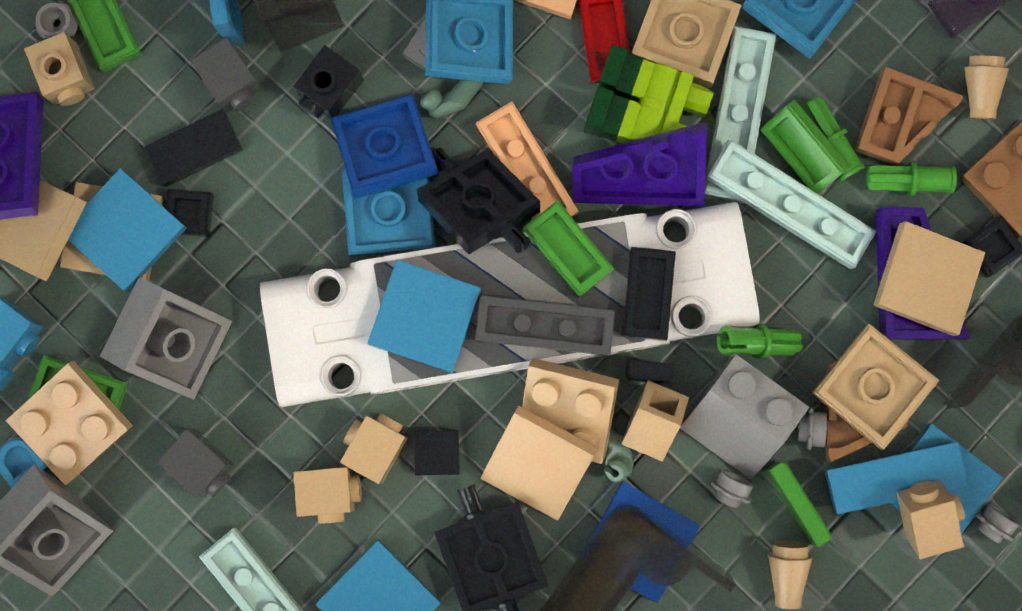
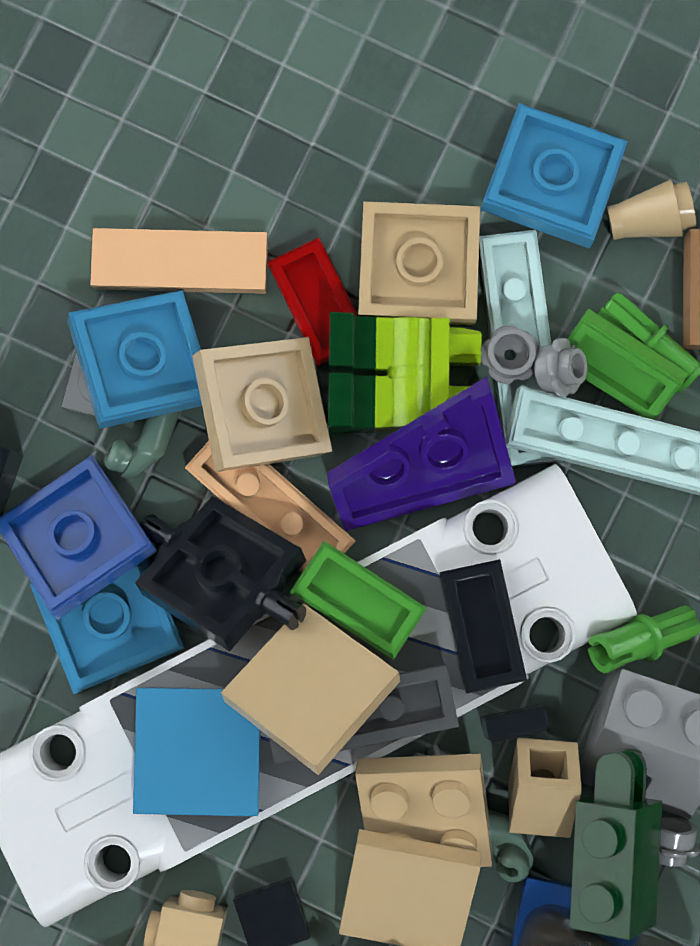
camera: 20 degrees left, 0 degrees up
none -> tan plate [192,337,332,472]
none -> tan tile [221,603,400,775]
none -> light grey plate [481,326,539,384]
none -> light grey plate [534,337,587,397]
none -> dark green brick [569,749,662,940]
none -> tan cone [606,179,696,240]

